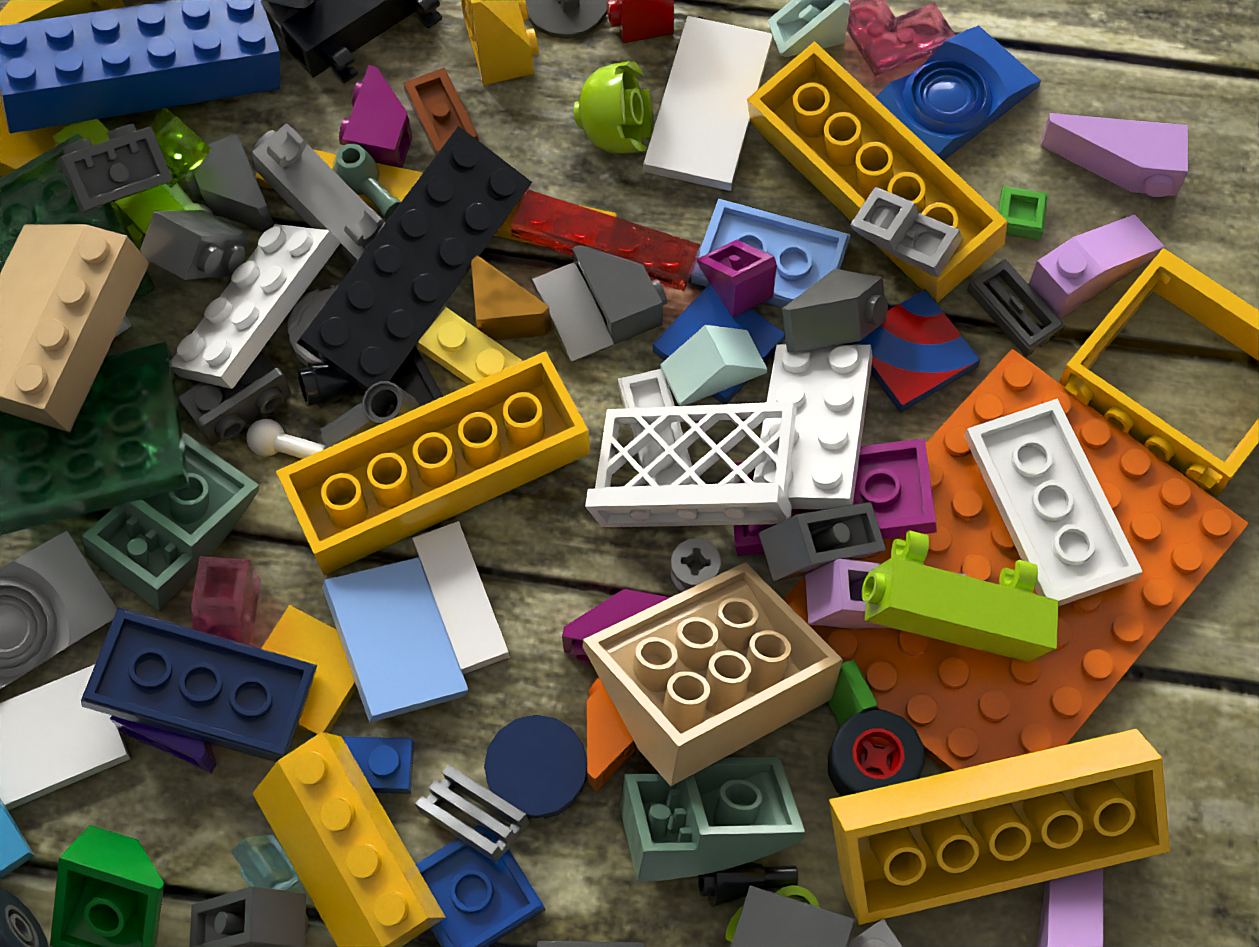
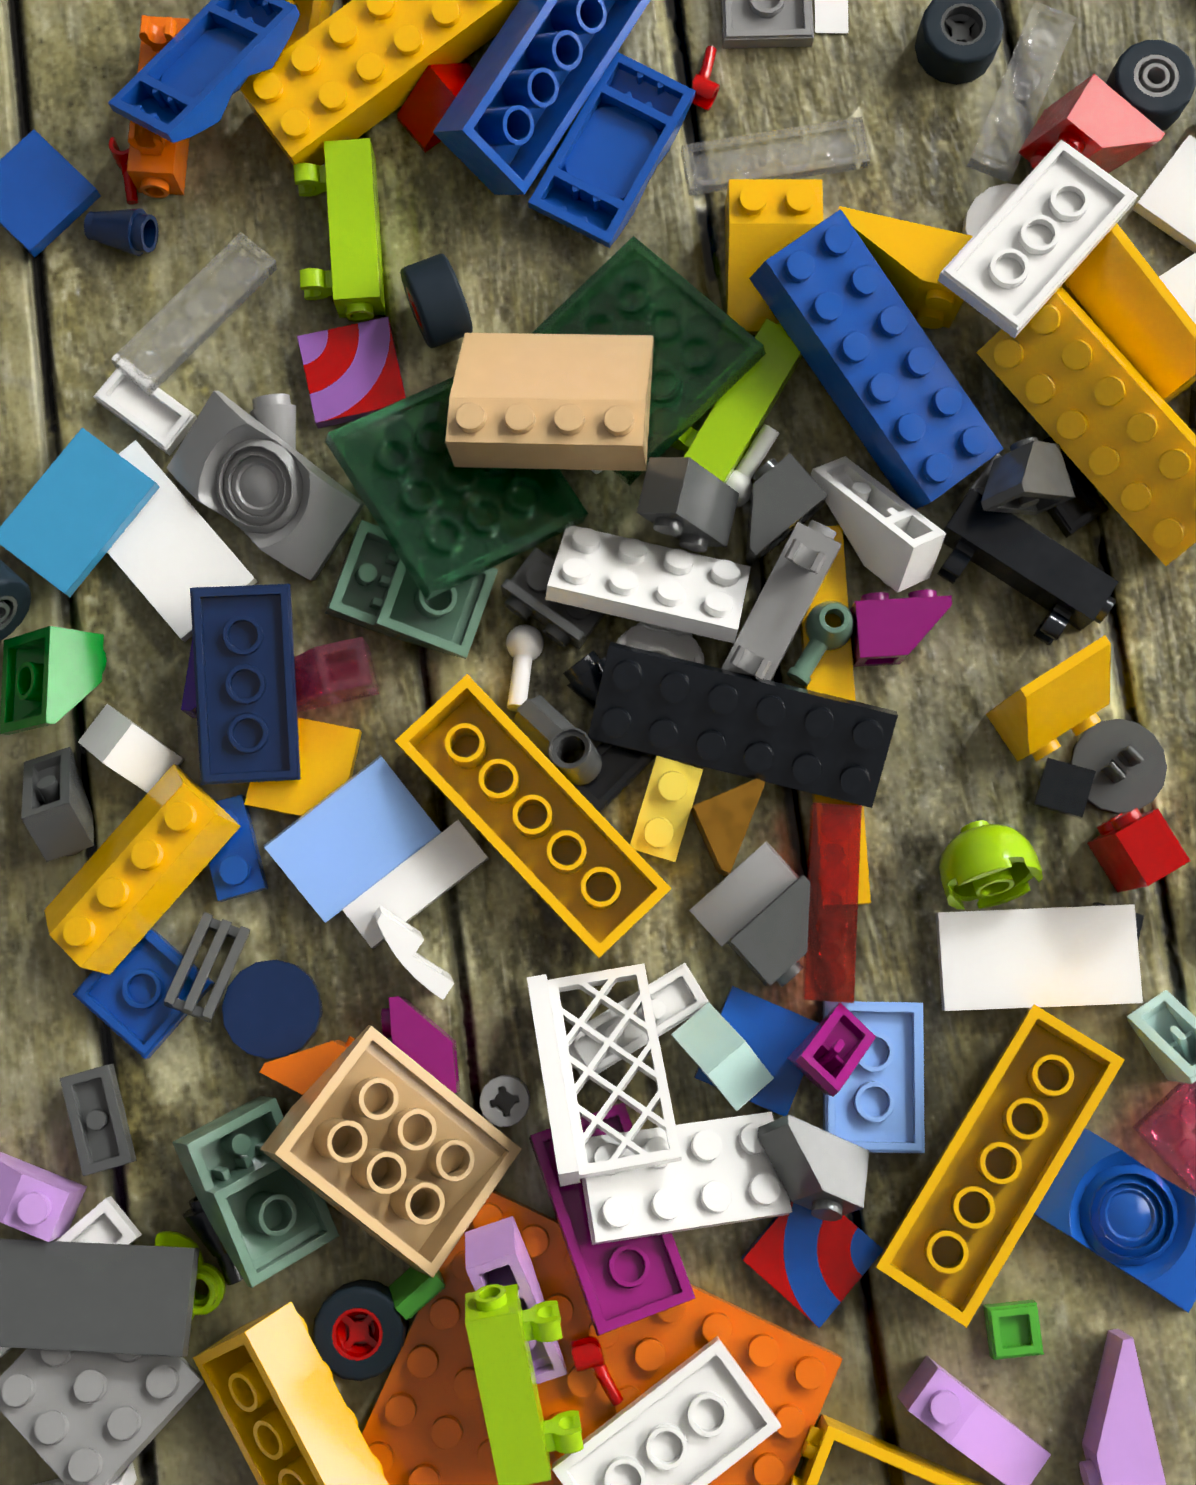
camera: 70 degrees right, 15 degrees up
dark grey bracket [54,124,173,213] -> none
clear neon green bracket [151,108,211,188] -> none
clear light blue plate [231,835,299,890] -> none
dark orange plate [403,67,479,156] -> none
dark grey slope [759,502,886,582] -> none
light grey slope [850,187,963,277] -> none
dark grey tile [967,259,1065,357] -> none
none -> white slope [78,704,185,793]
none -> white slope [374,906,454,1000]
none -> red hand [571,1336,623,1406]
none -> white slope [811,456,946,593]
none -> black tile [1033,758,1096,819]

